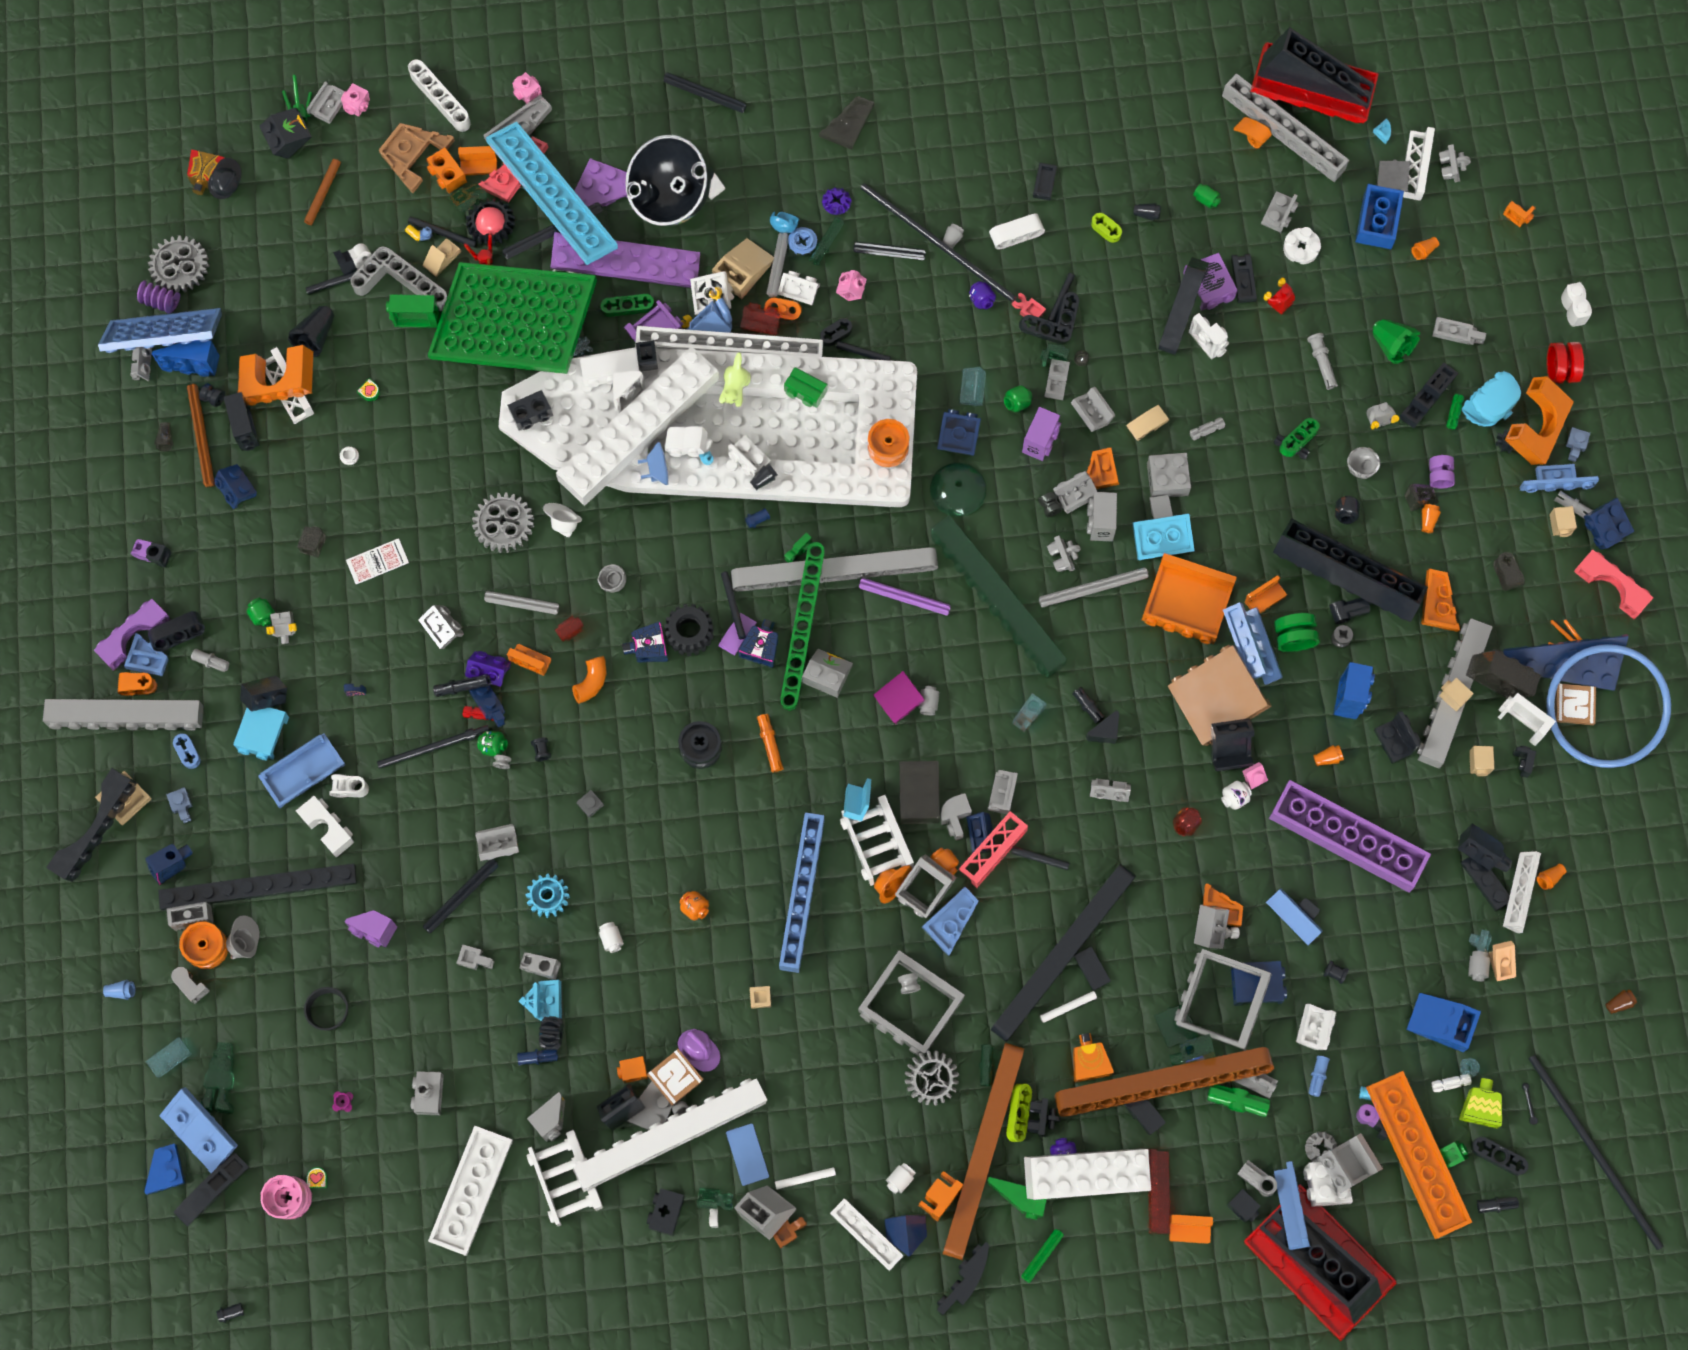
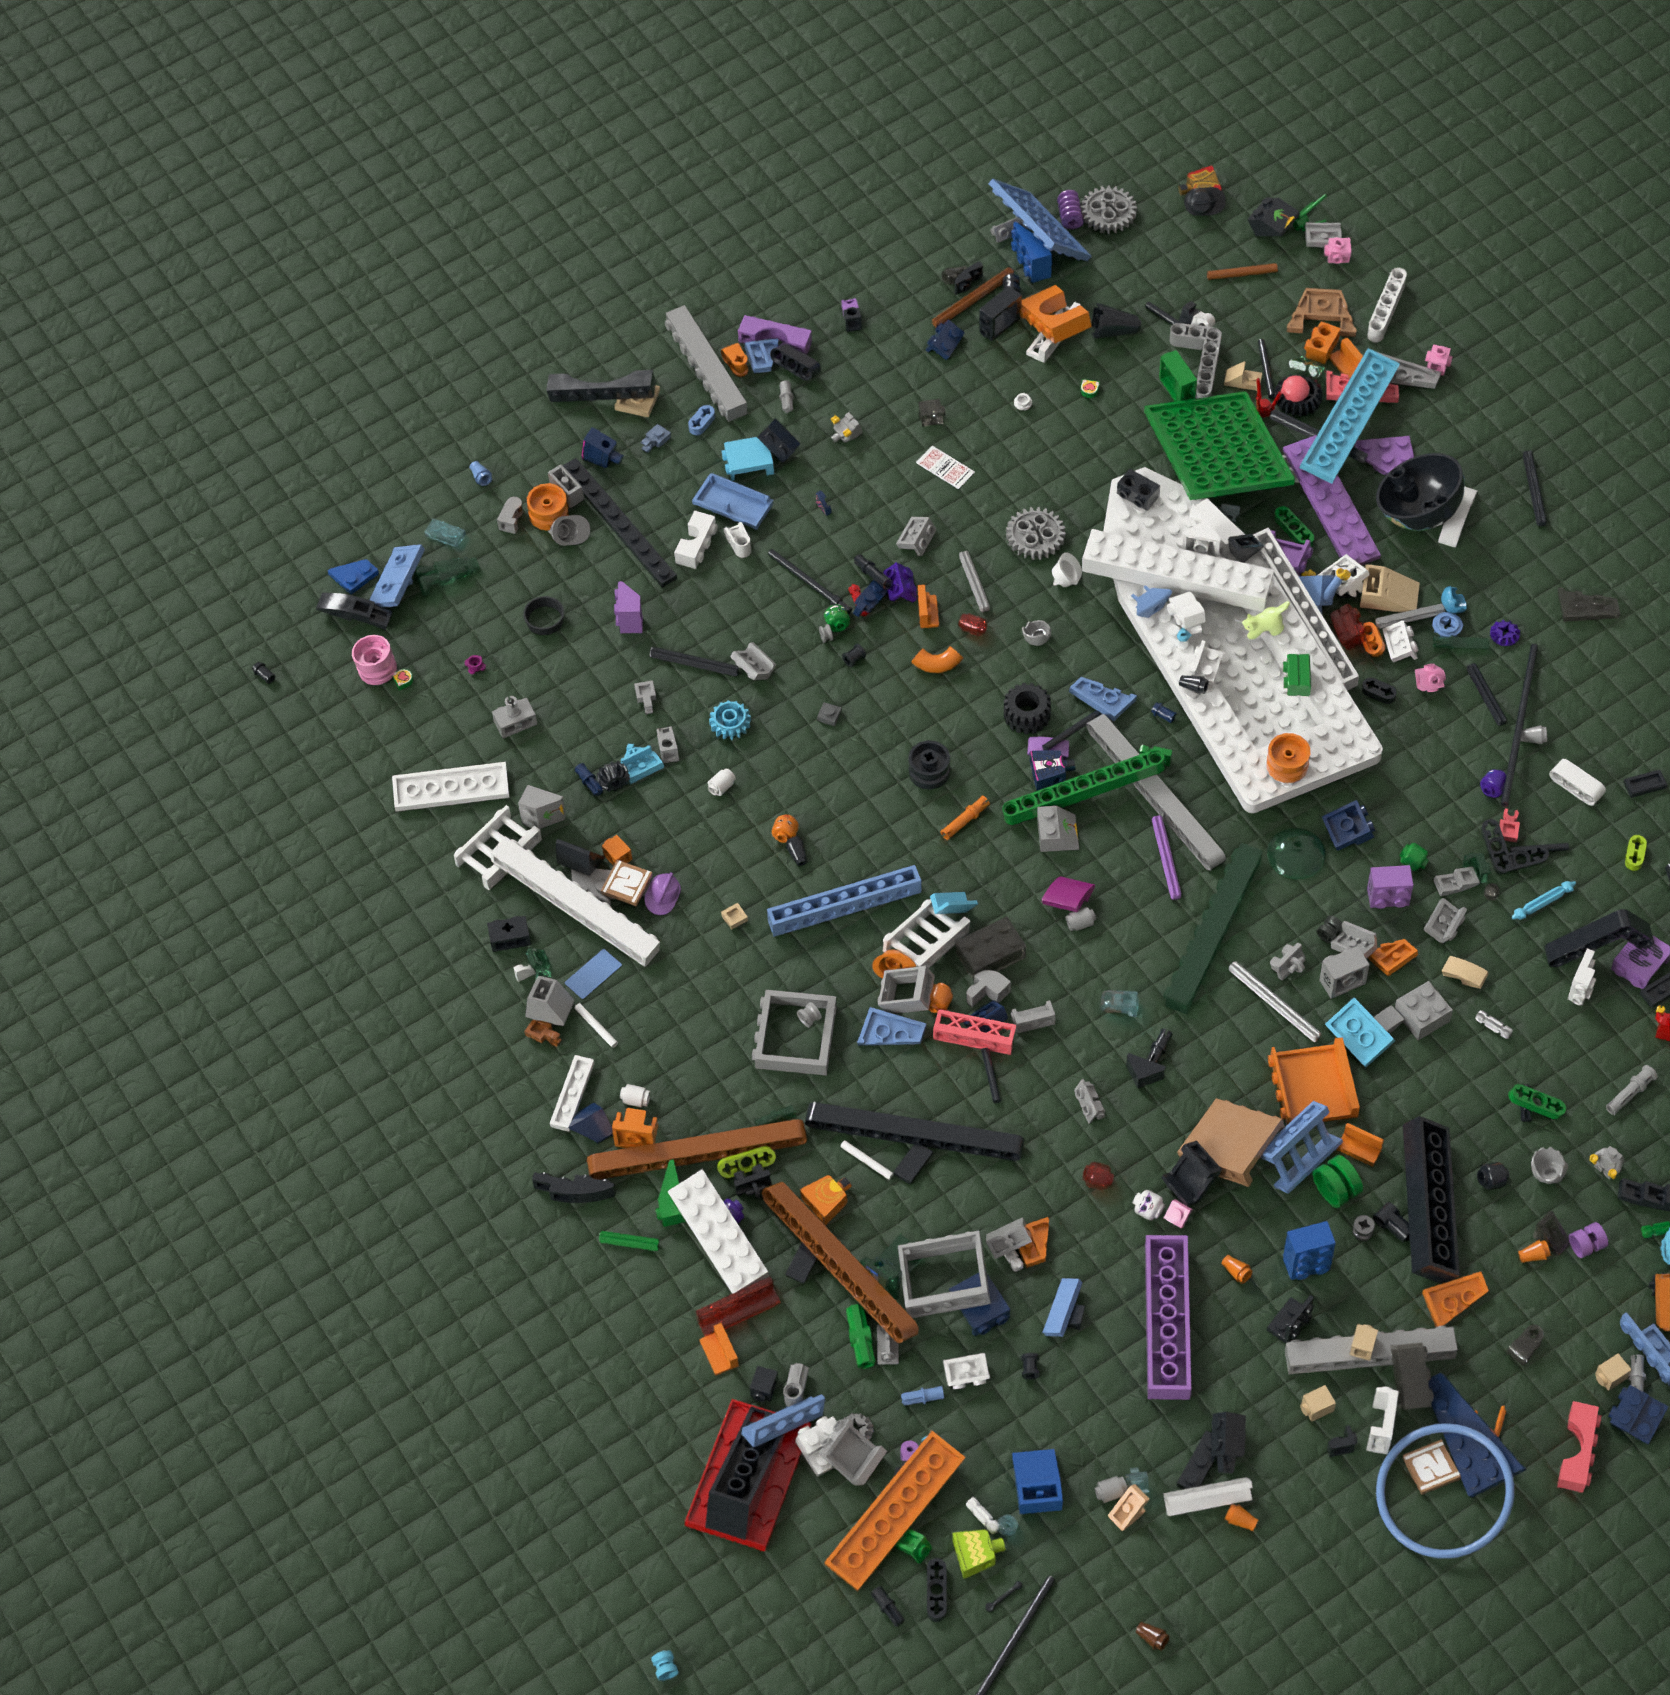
camera: 65 degrees right, 15 degrees down
green head [246,597,275,627] -> none
arm [405,225,432,241] -> none
torso [622,622,668,662] -> none
black bar [836,341,891,361] -> none
light grey gear [905,1050,959,1105] -> none
clear light blue slope [960,367,986,406] -> none
none -> black cone [786,836,808,866]
none -> black slope [955,261,983,295]
none -> medium blue wing [1069,677,1137,721]
none -> medium azure wheel [1511,881,1576,920]

